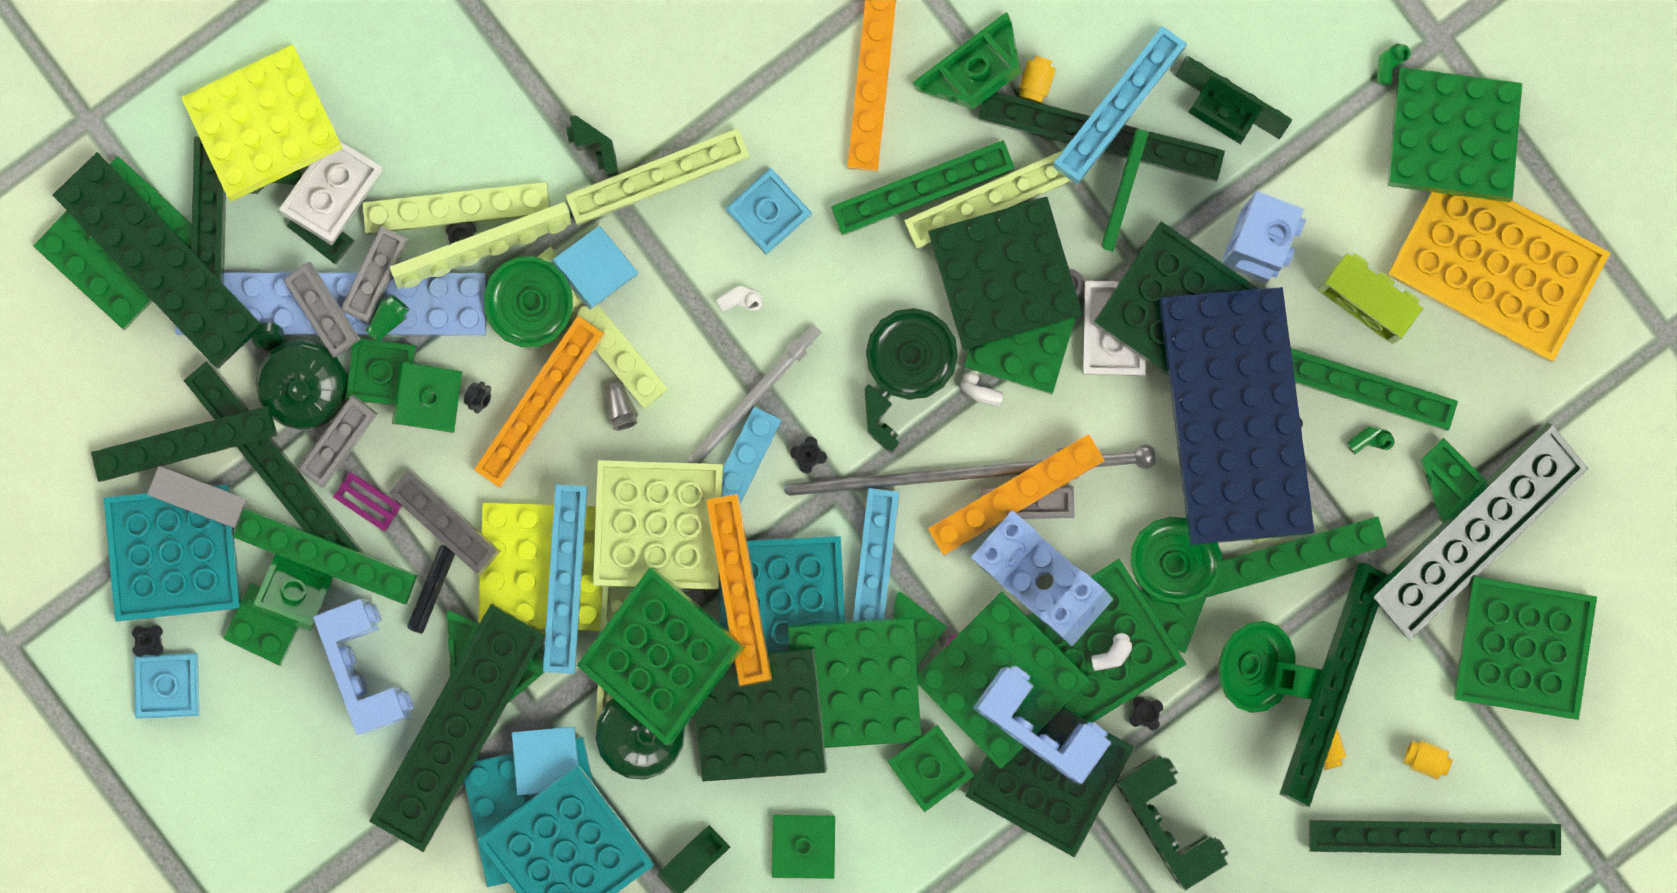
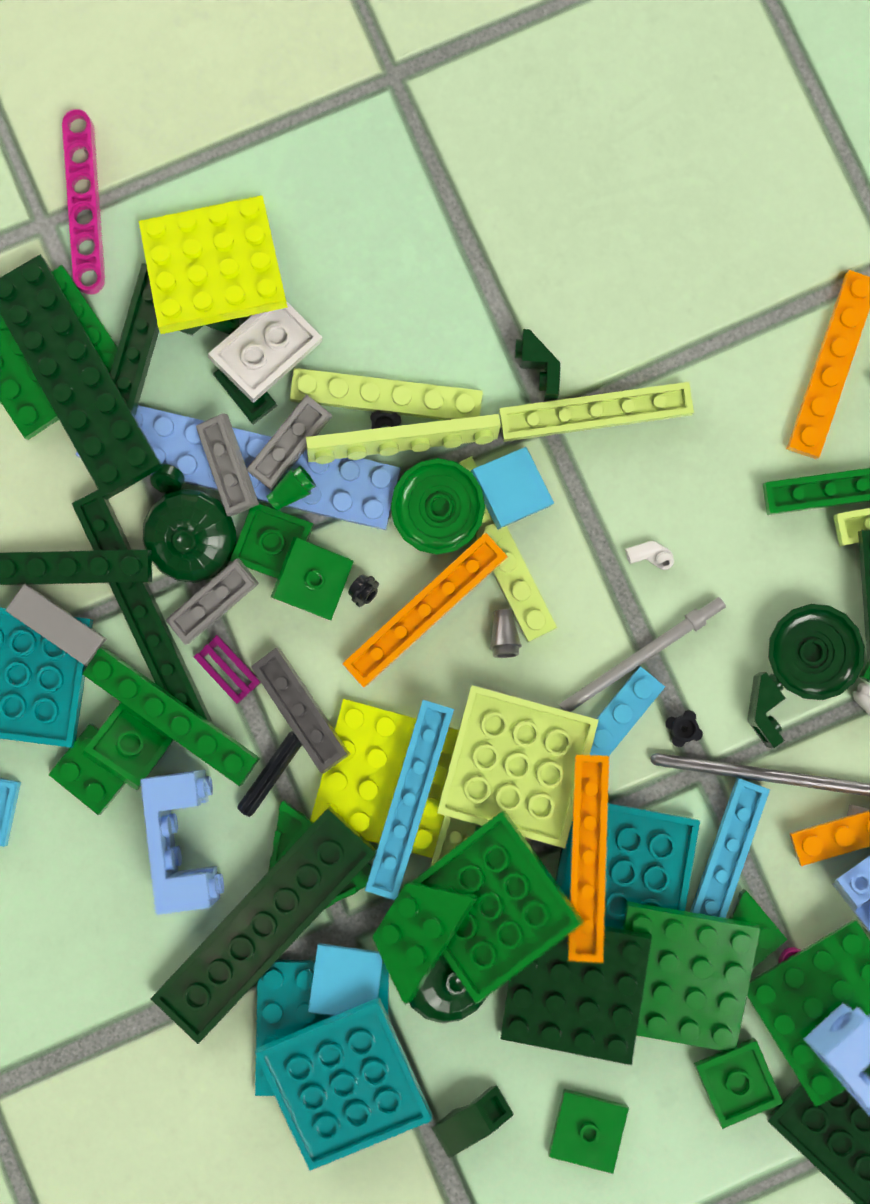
camera: 15 degrees right, 0 degrees up
medium azure tile [725,168,812,255] -> none
none -> dark pink beam [62,109,105,295]
none -> green wing [372,882,478,1004]

